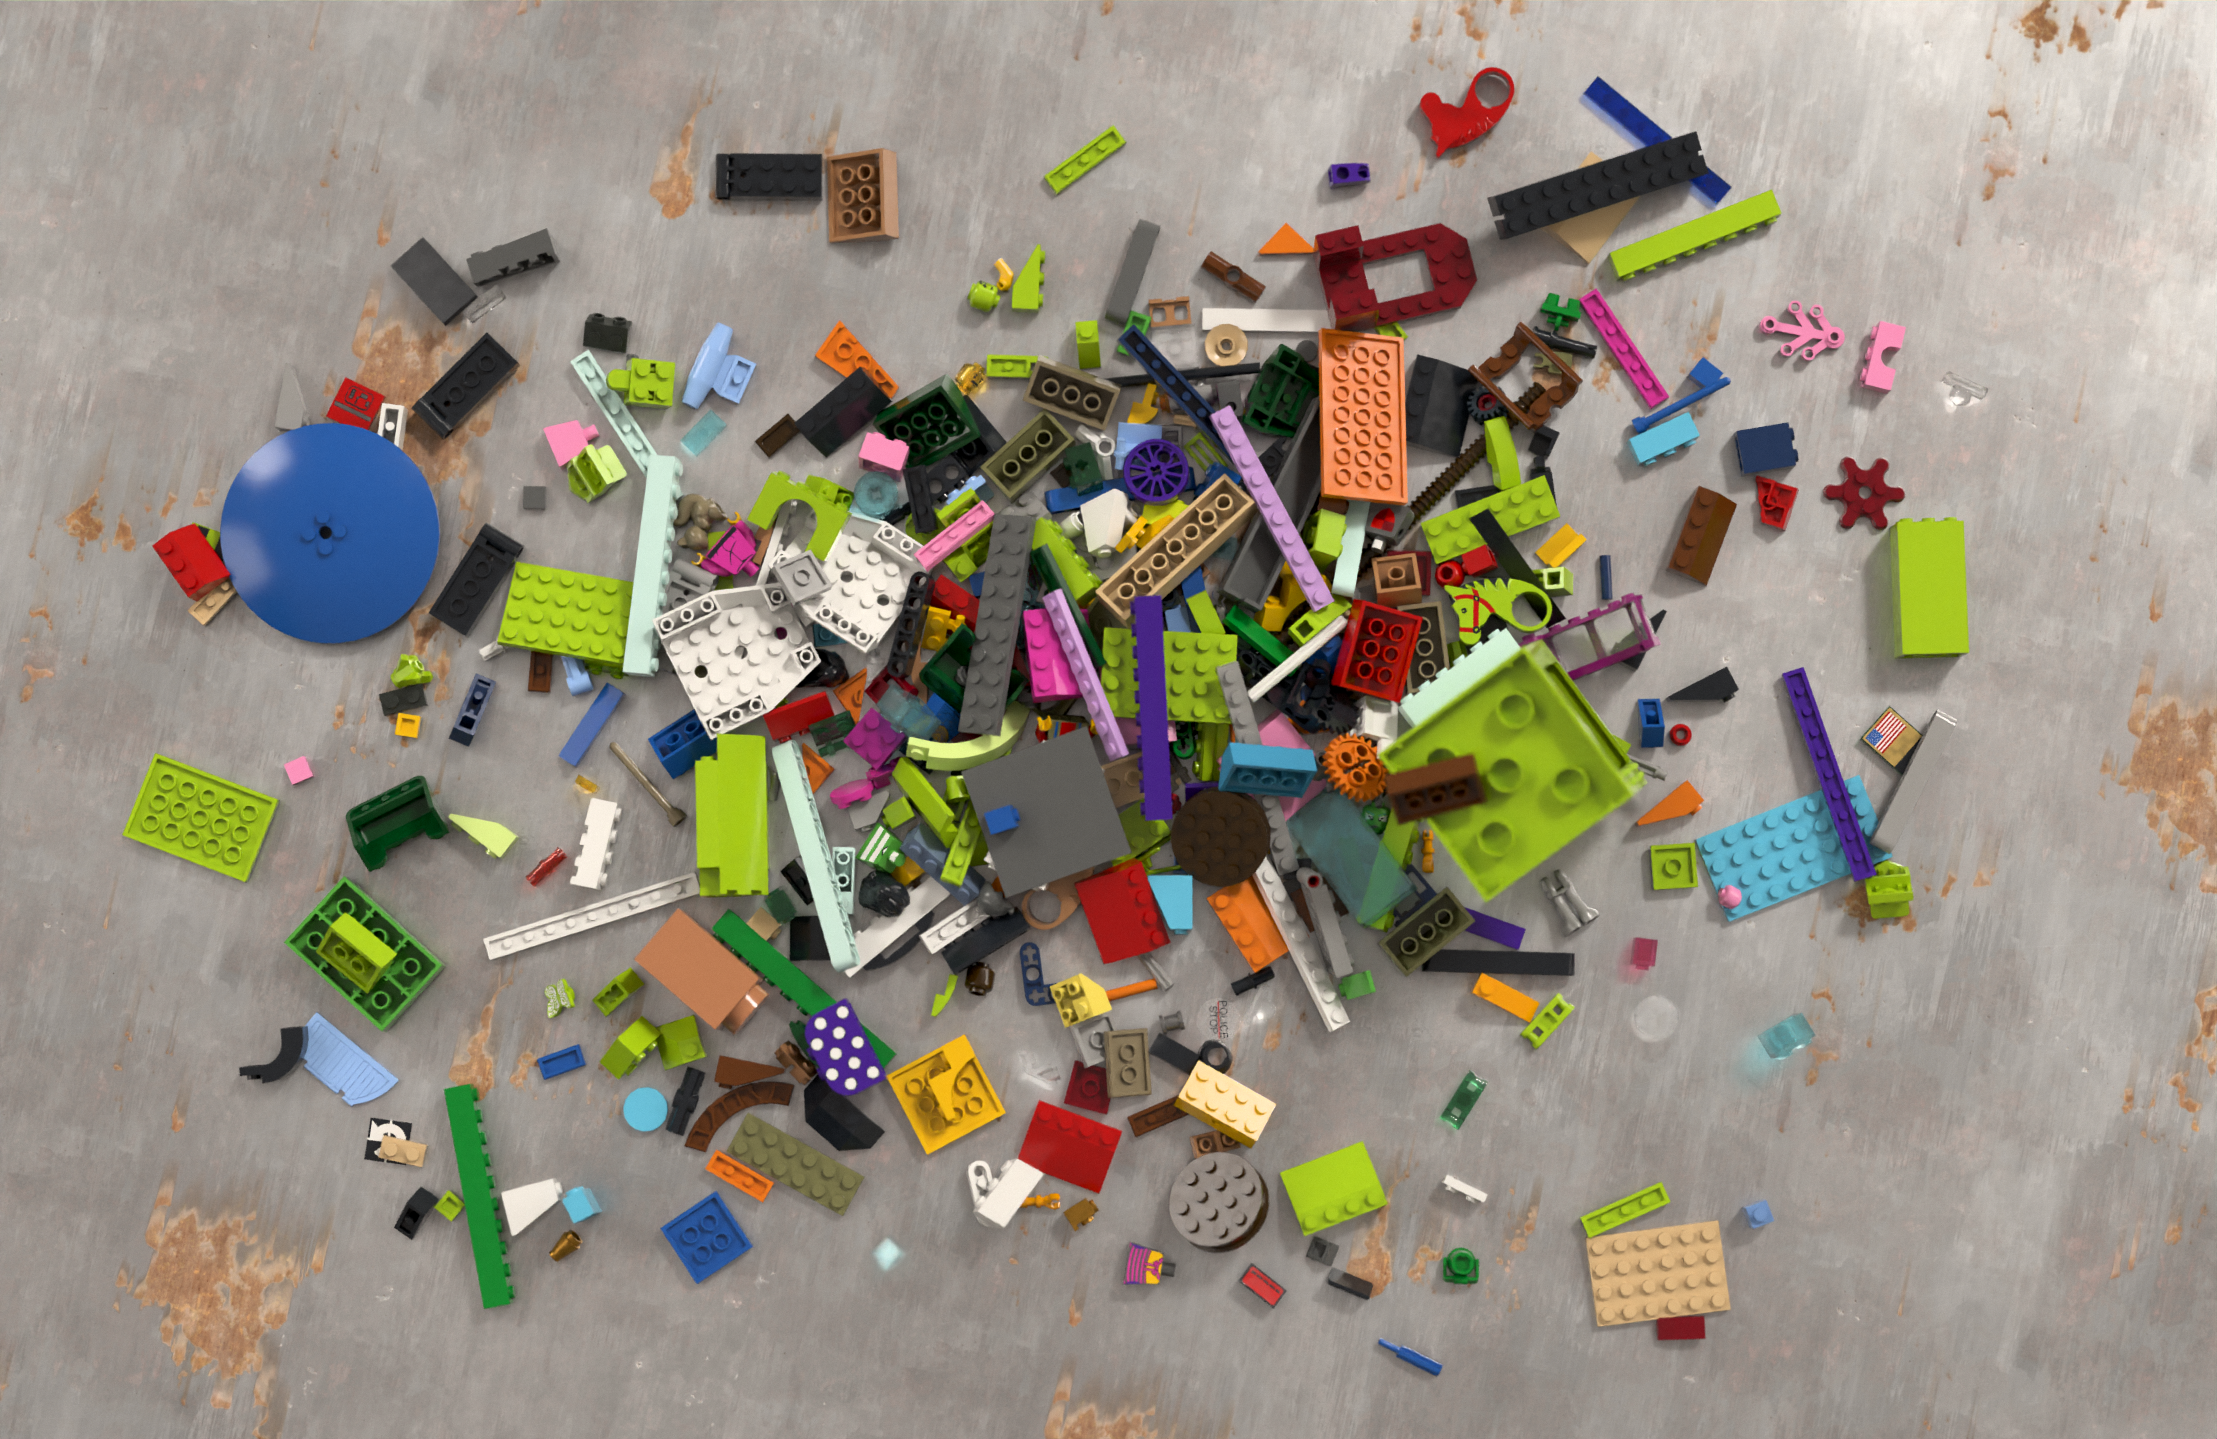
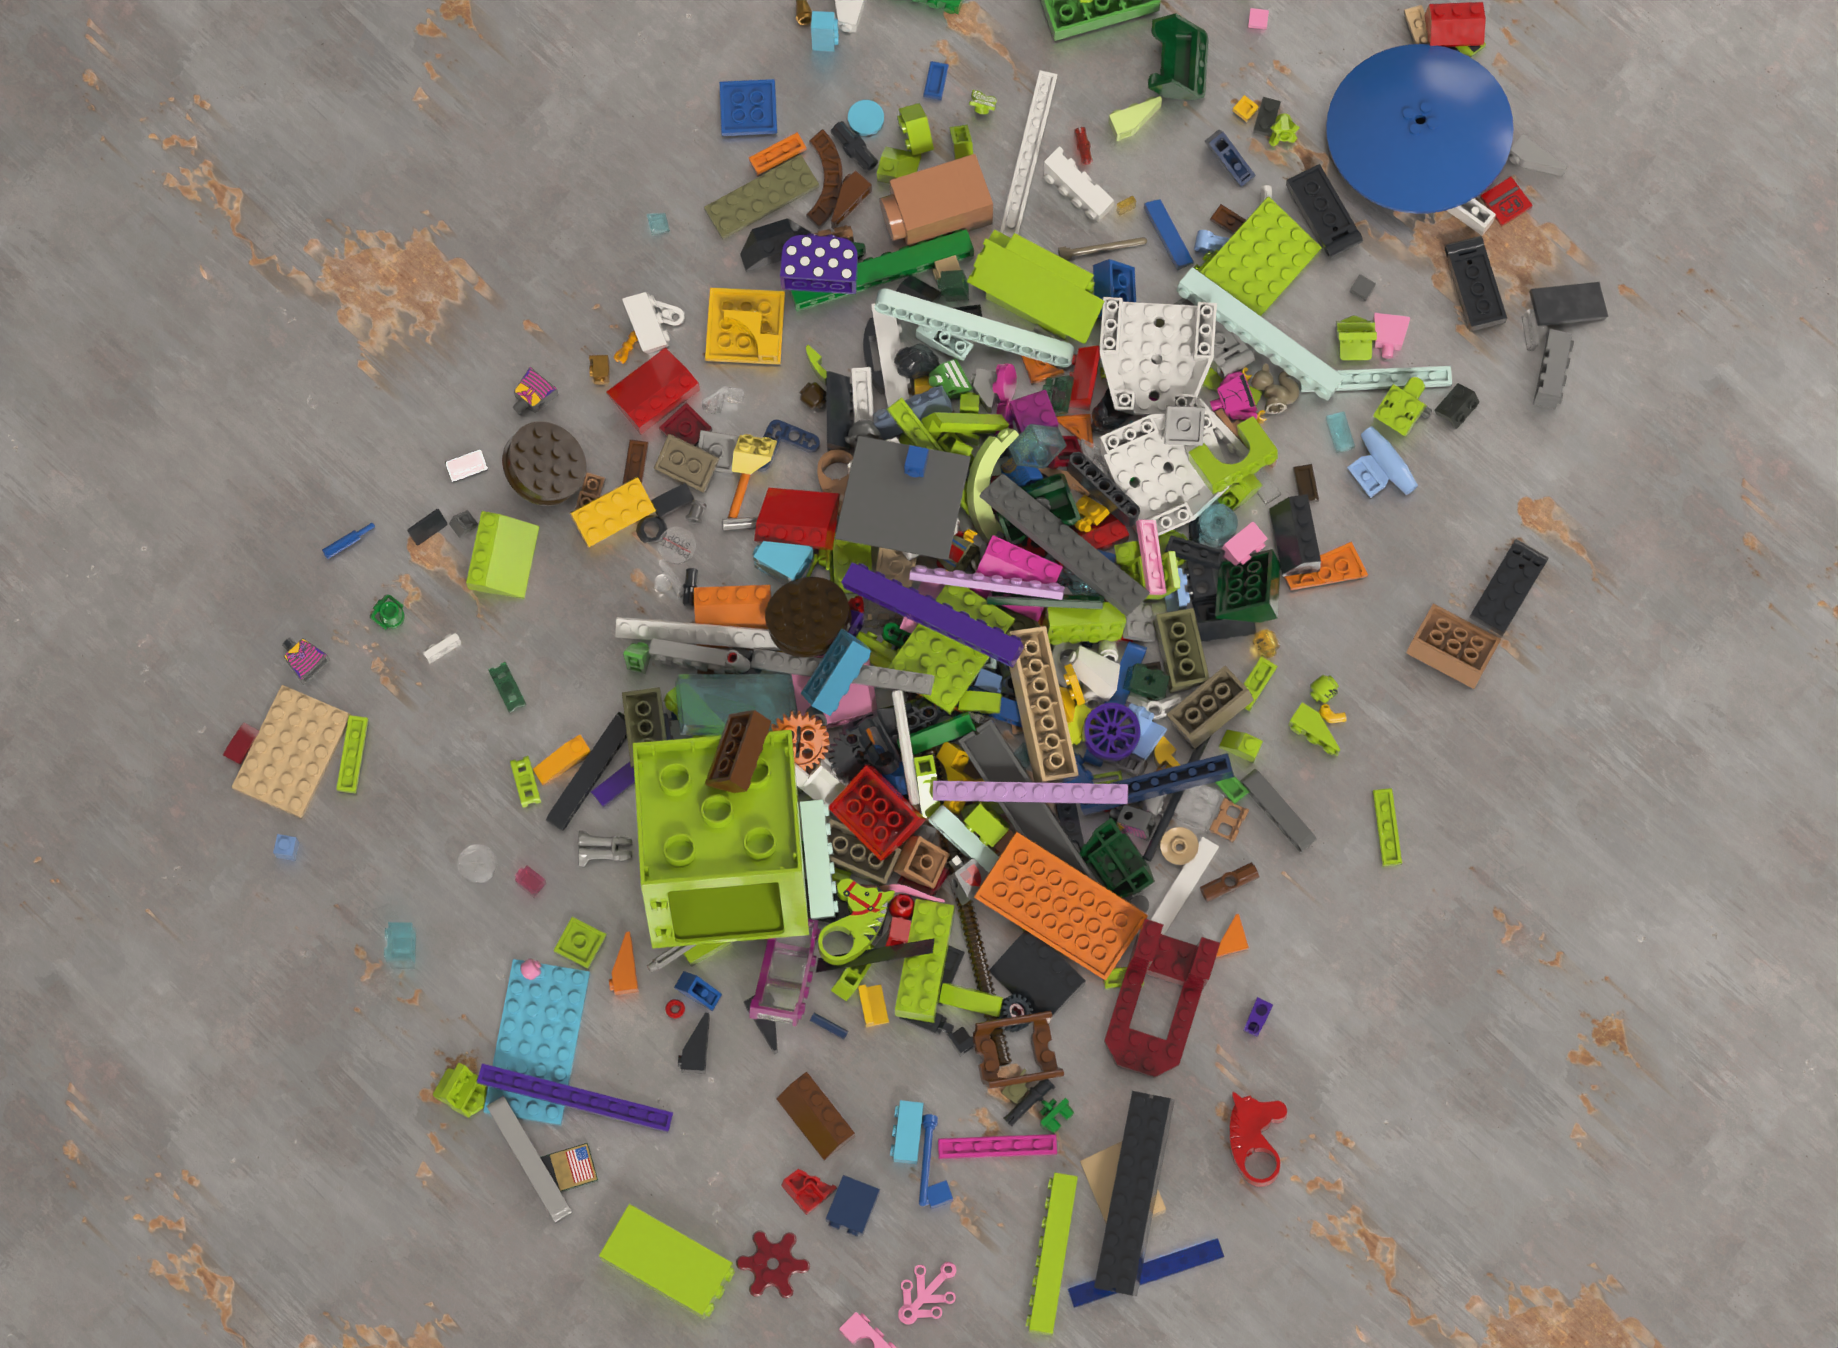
camera: 120 degrees right, 10 degrees down
none -> torso [282,638,330,685]
none -> bright pink piece [861,884,945,902]

